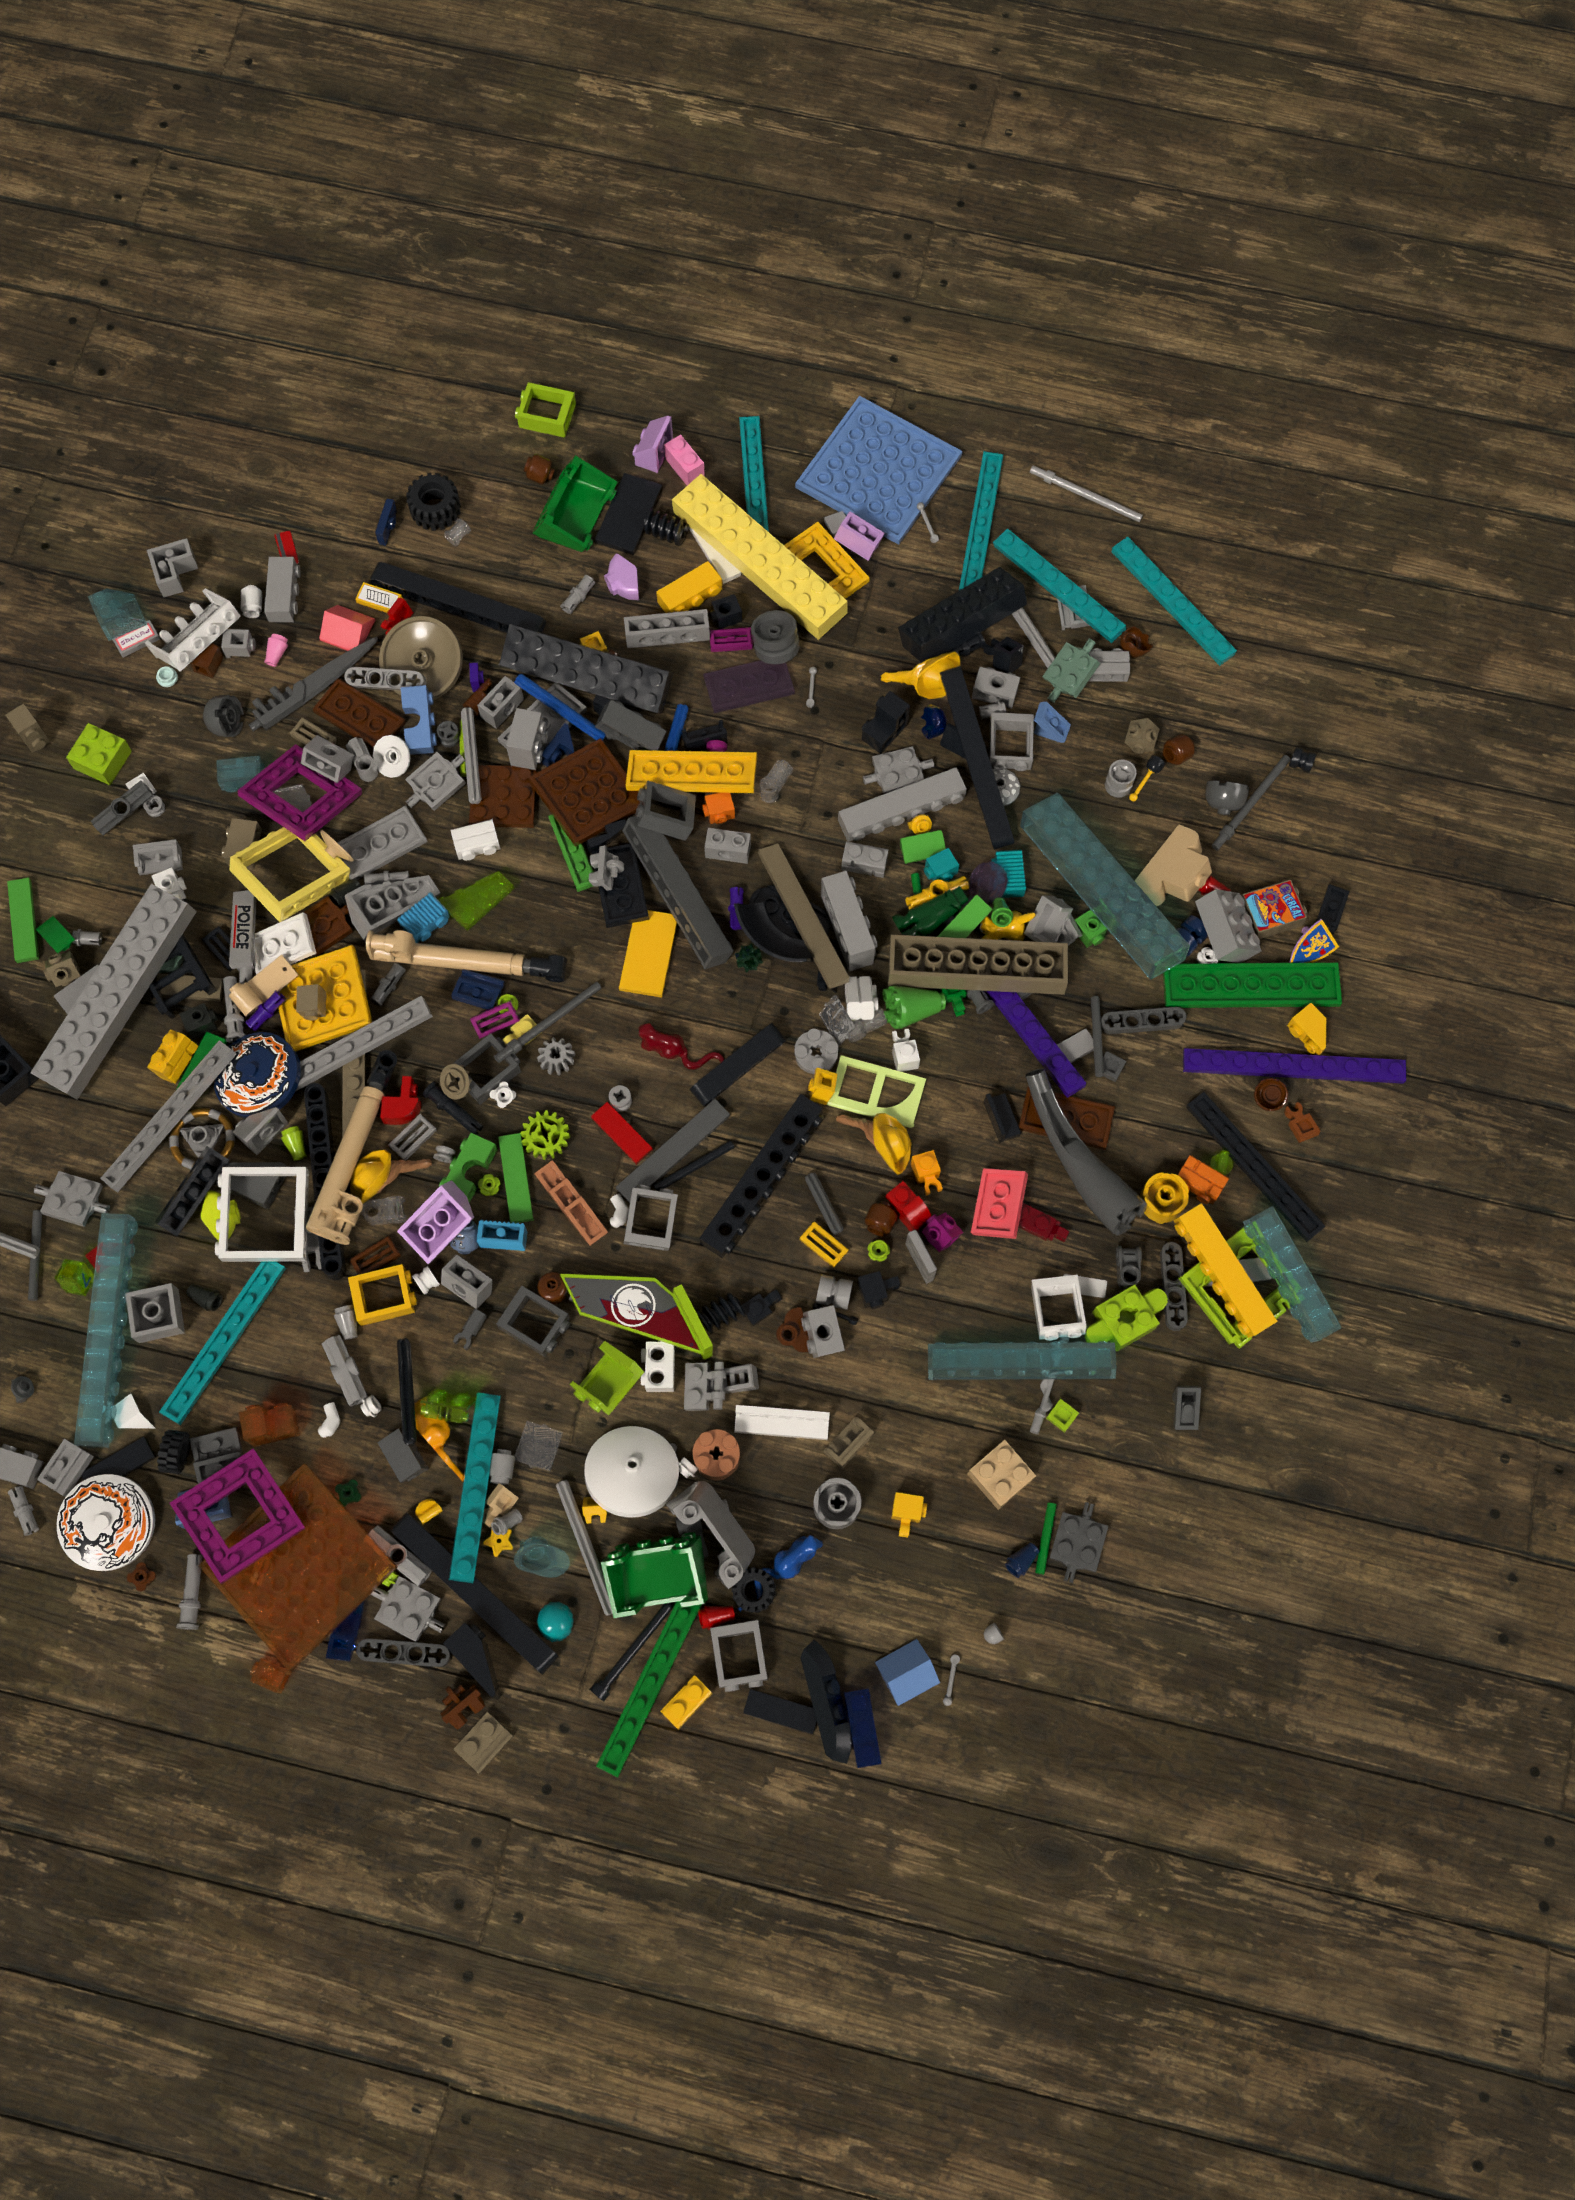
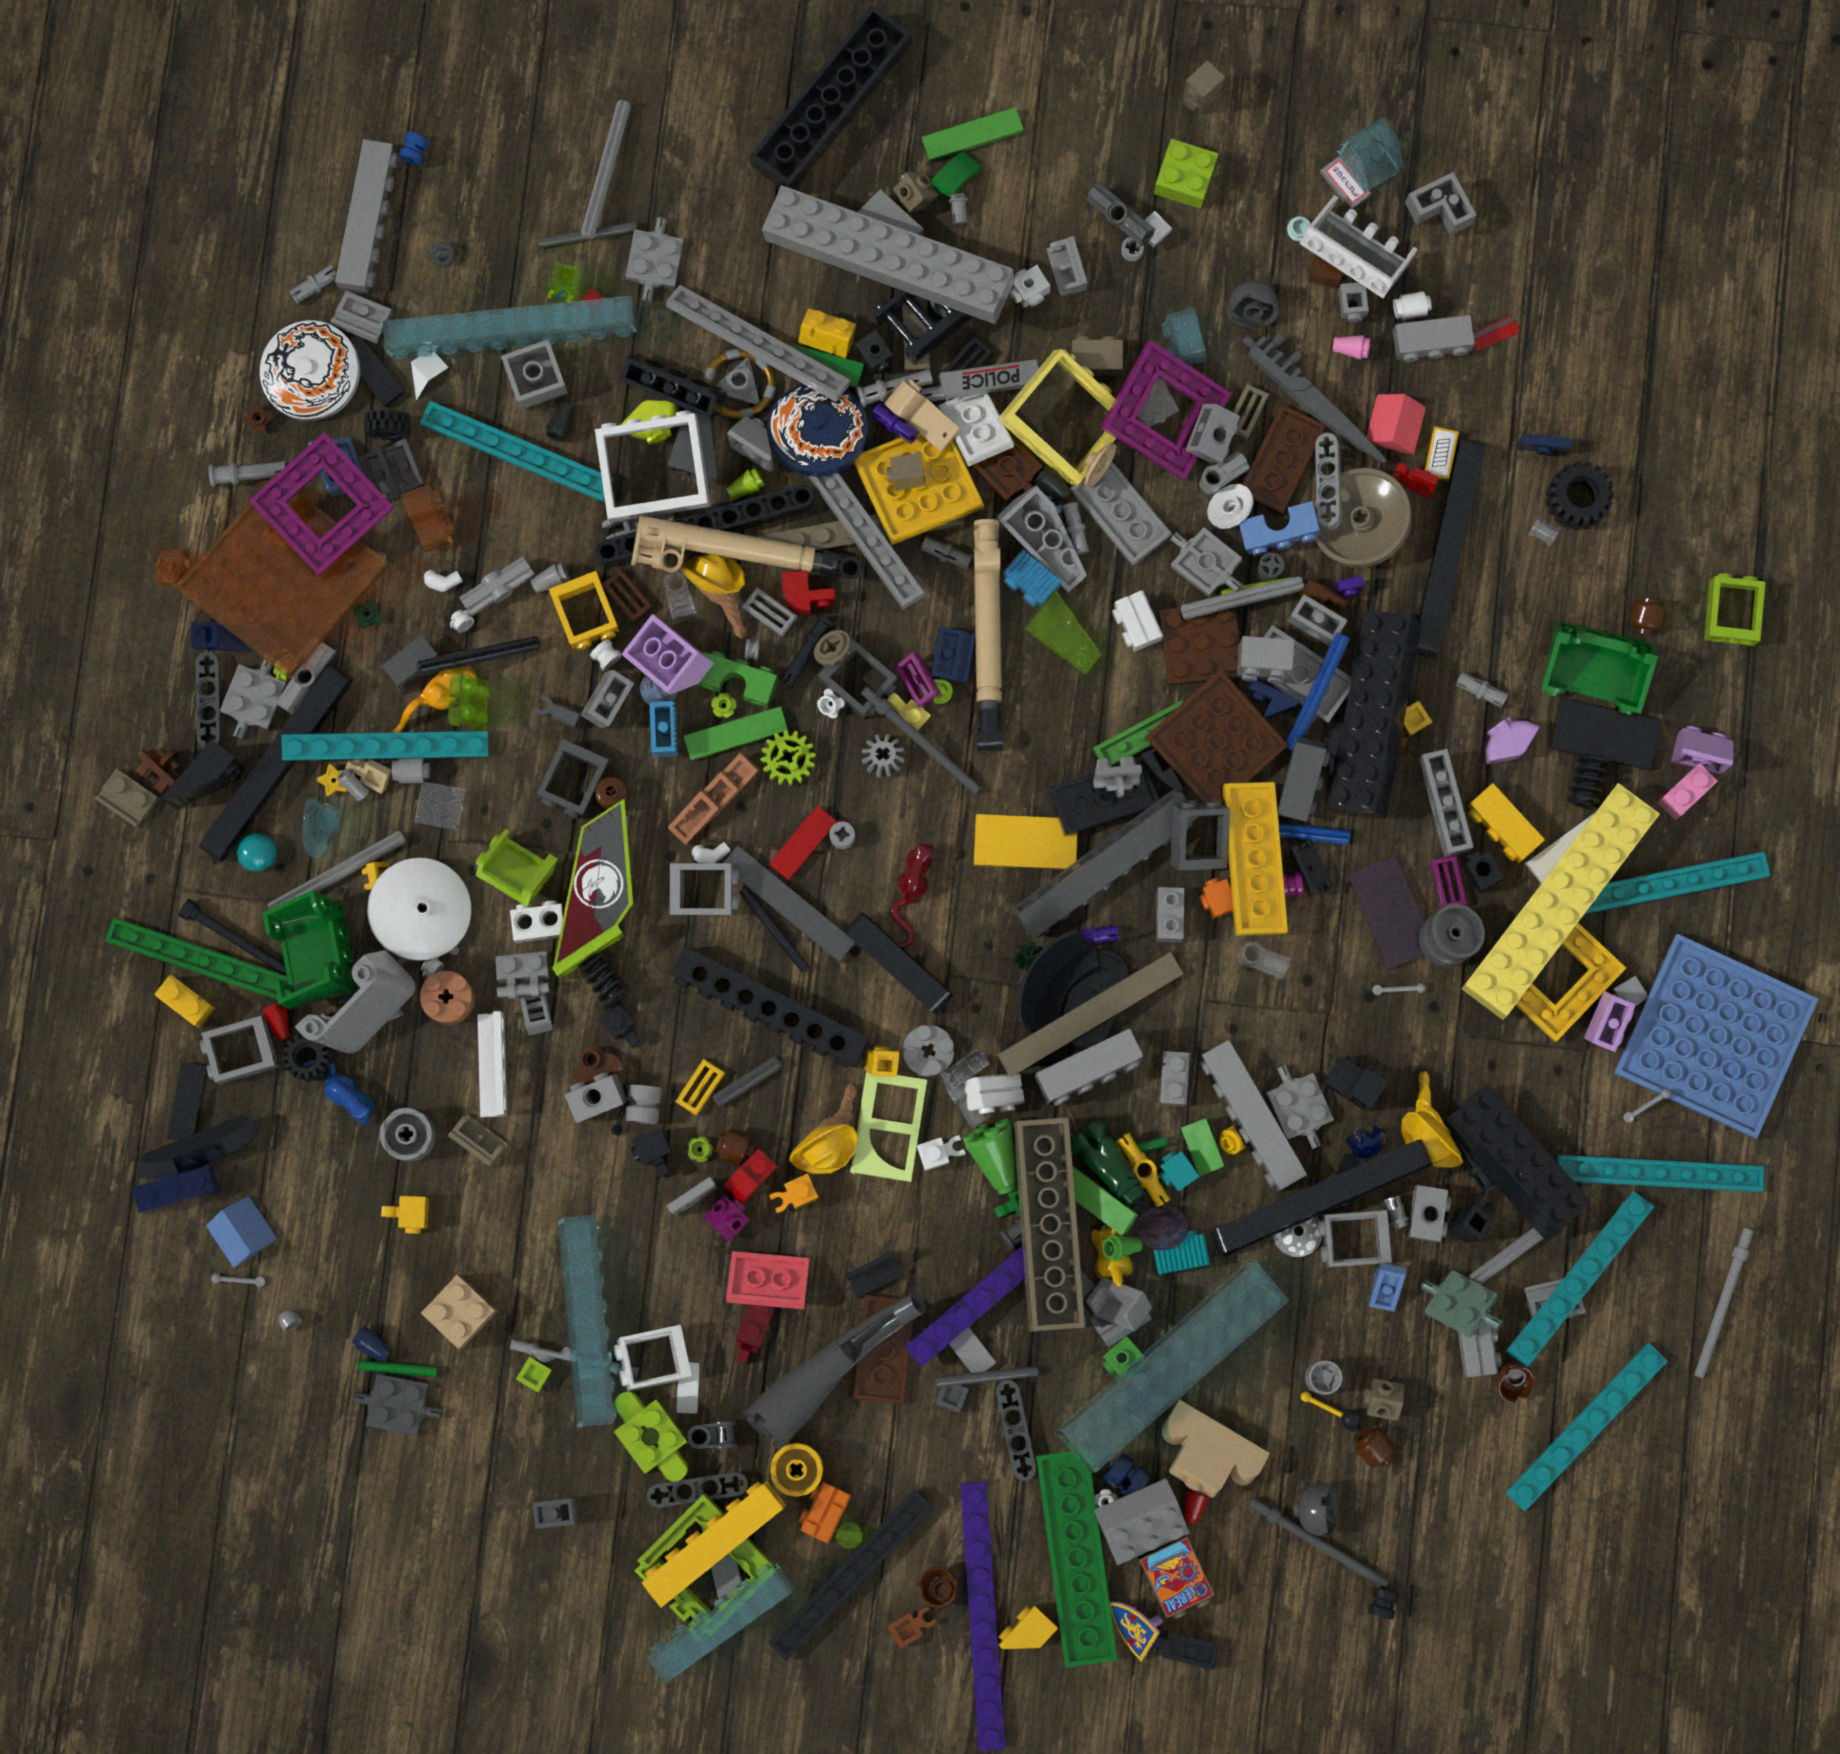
camera: 85 degrees right, 10 degrees up
yellow plate [415,1499,443,1525] -> none

